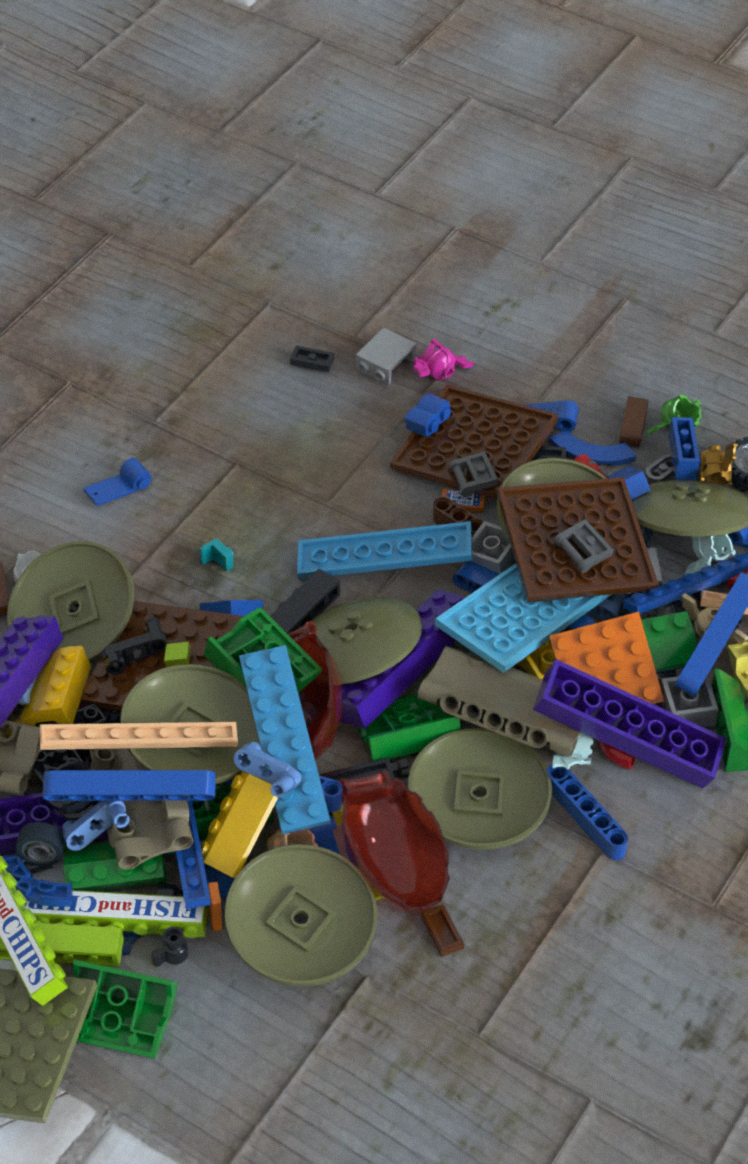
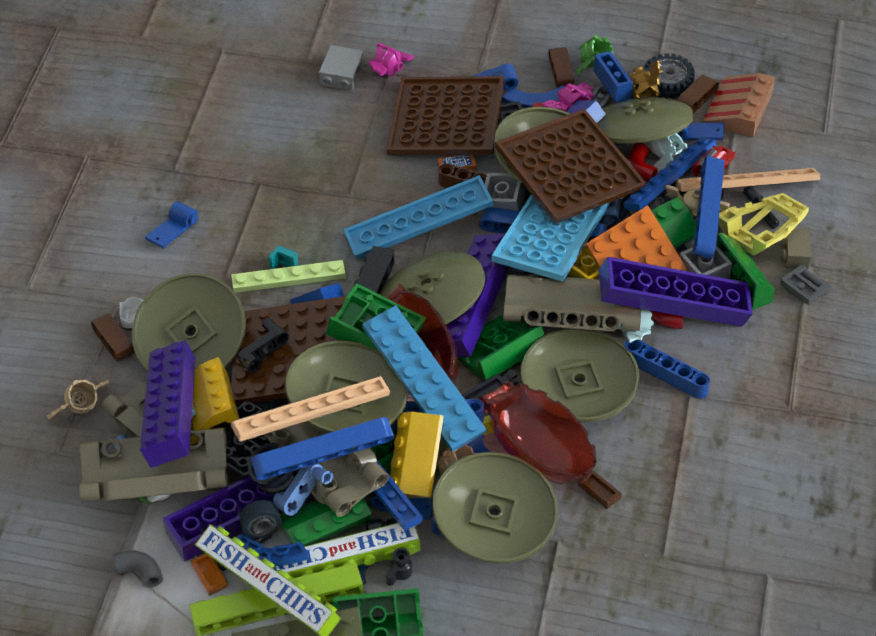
camera: 20 degrees left, 0 degrees up
lime tile [164,642,191,666] -> none
orange tile [208,882,222,931] -> none
medium blue beam [234,741,301,798] -> none
black plate [290,345,335,372] -> none
blue brick [405,393,451,437] -> none
dark grey plate [449,452,498,497] -> none
dark grey plate [553,519,614,573] -> none
none -> yellowish green plate [231,260,346,293]
none -> dark pink helmet [542,82,594,112]
none -> red cylinder [627,142,658,183]

